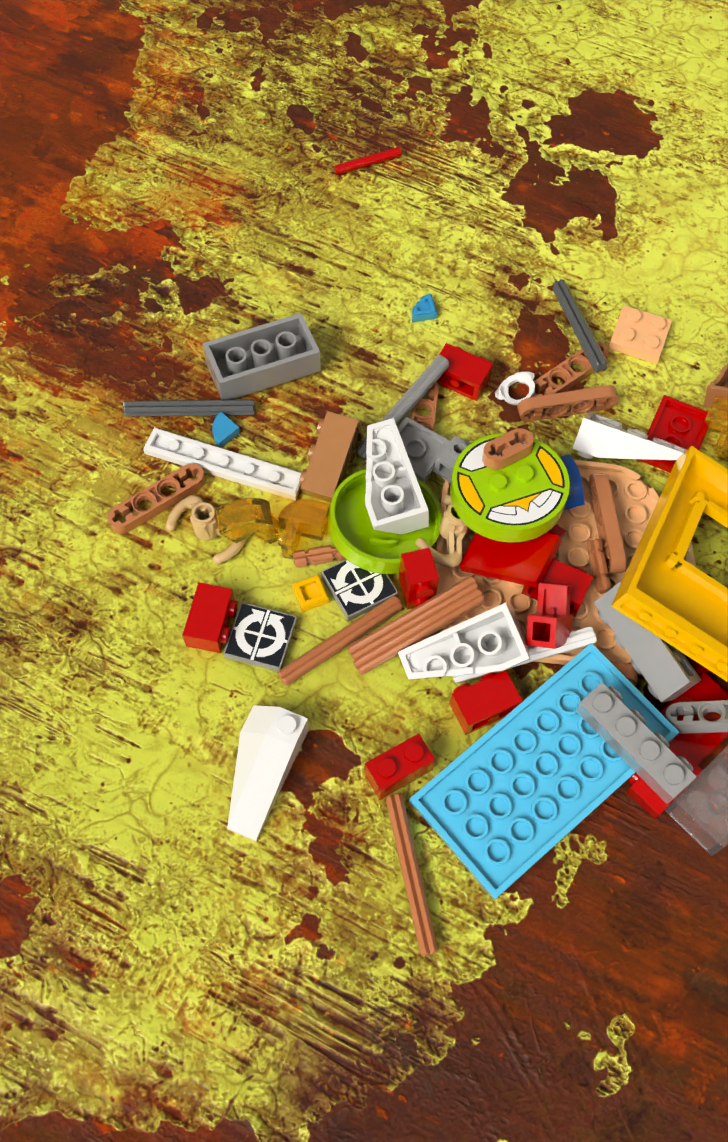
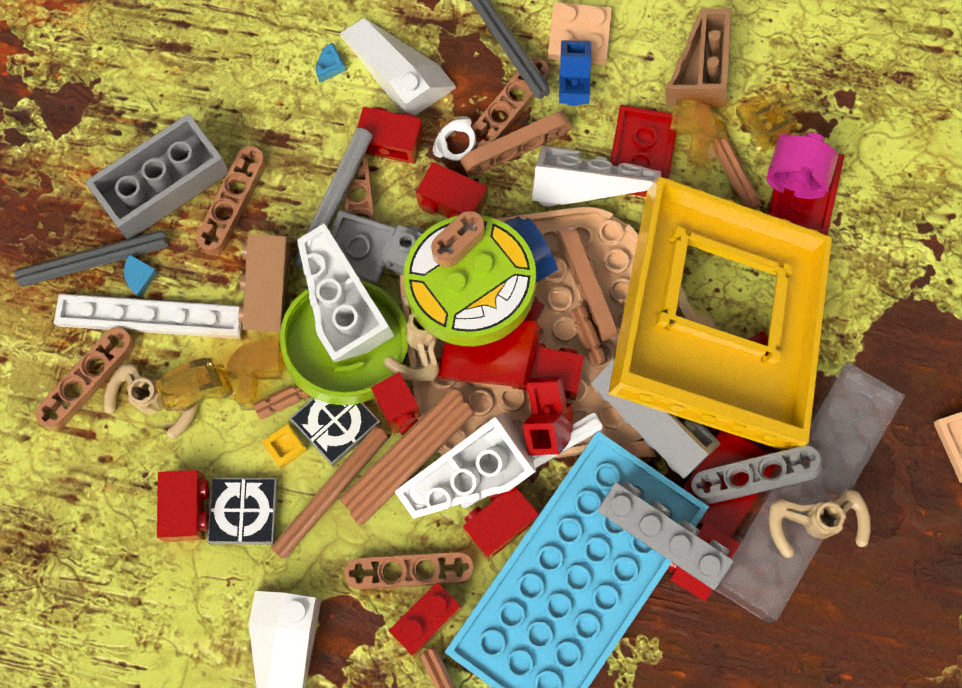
camera: 10 degrees left, 10 degrees up
none -> nougat beam [196,146,266,255]
none -> white wedge [340,18,456,116]
none -> nougat beam [344,552,474,590]
none -> red brick [416,162,488,218]
none -> blue brick [559,40,591,106]

